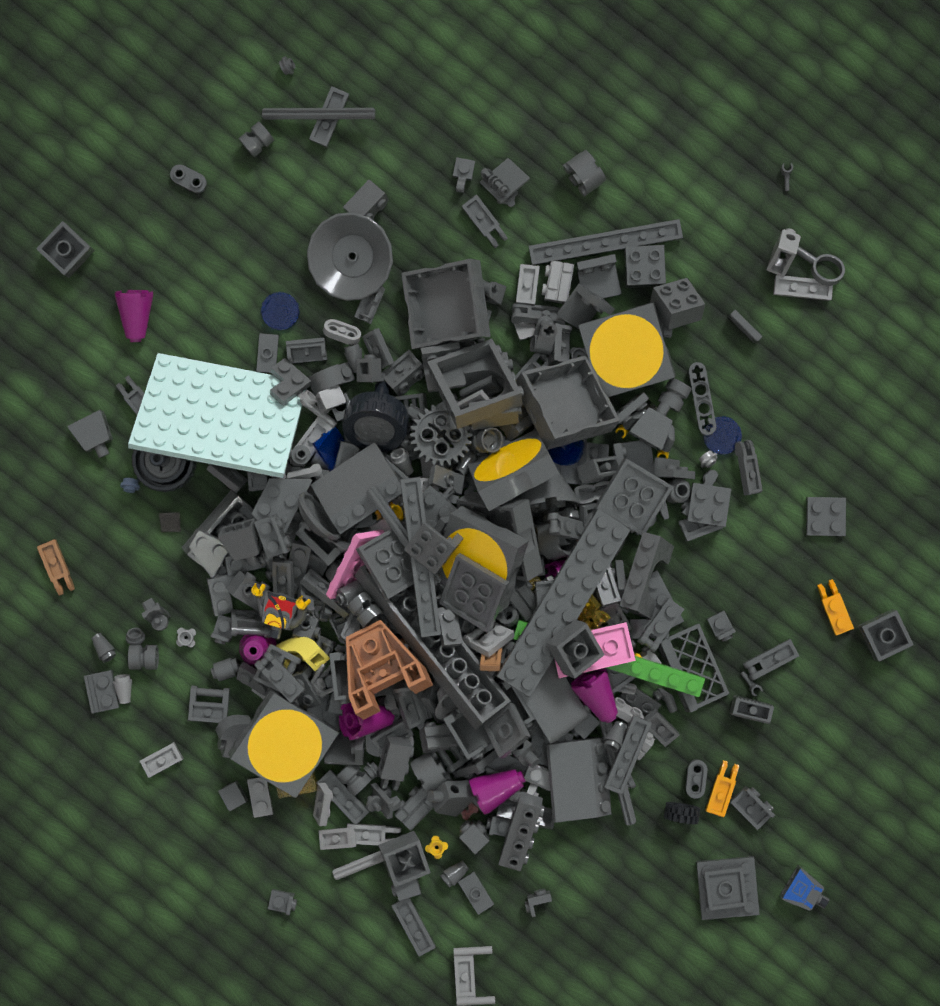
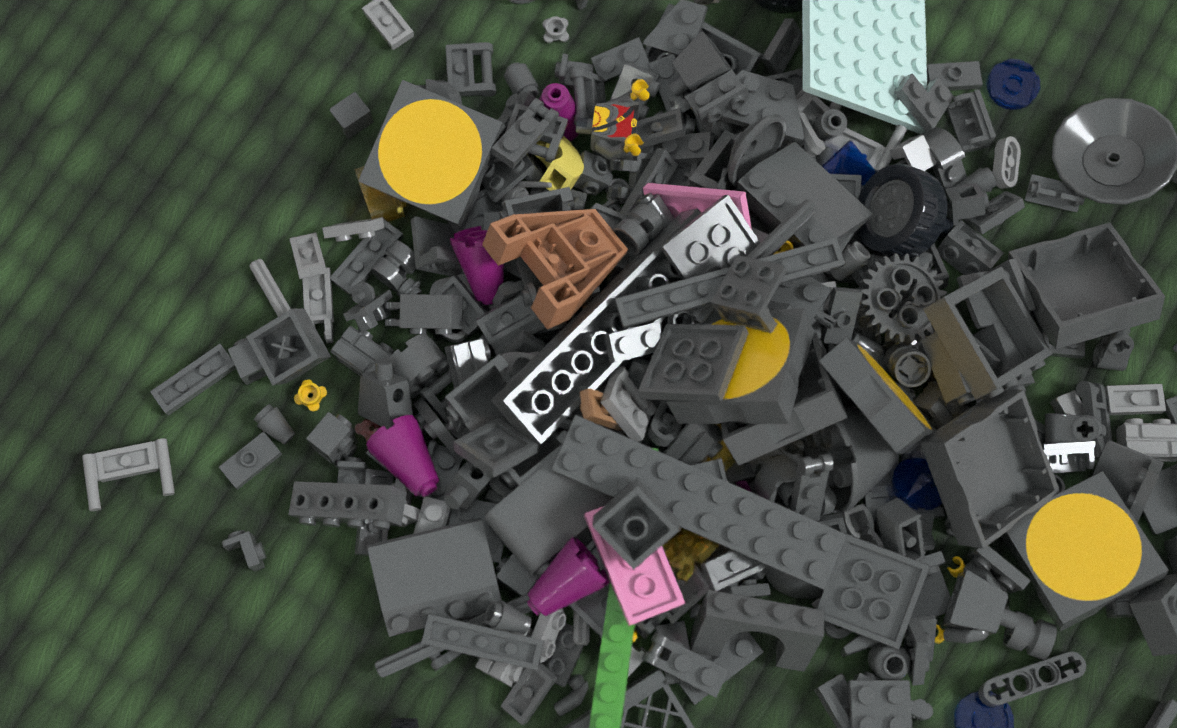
camera: 80 degrees right, 15 degrees down
light grey plate [247,777,274,818] -> none
dark grey bracket [268,889,297,916] -> none
light grey plate [298,390,317,409] -> none
light grey plate [699,451,718,468] -> none

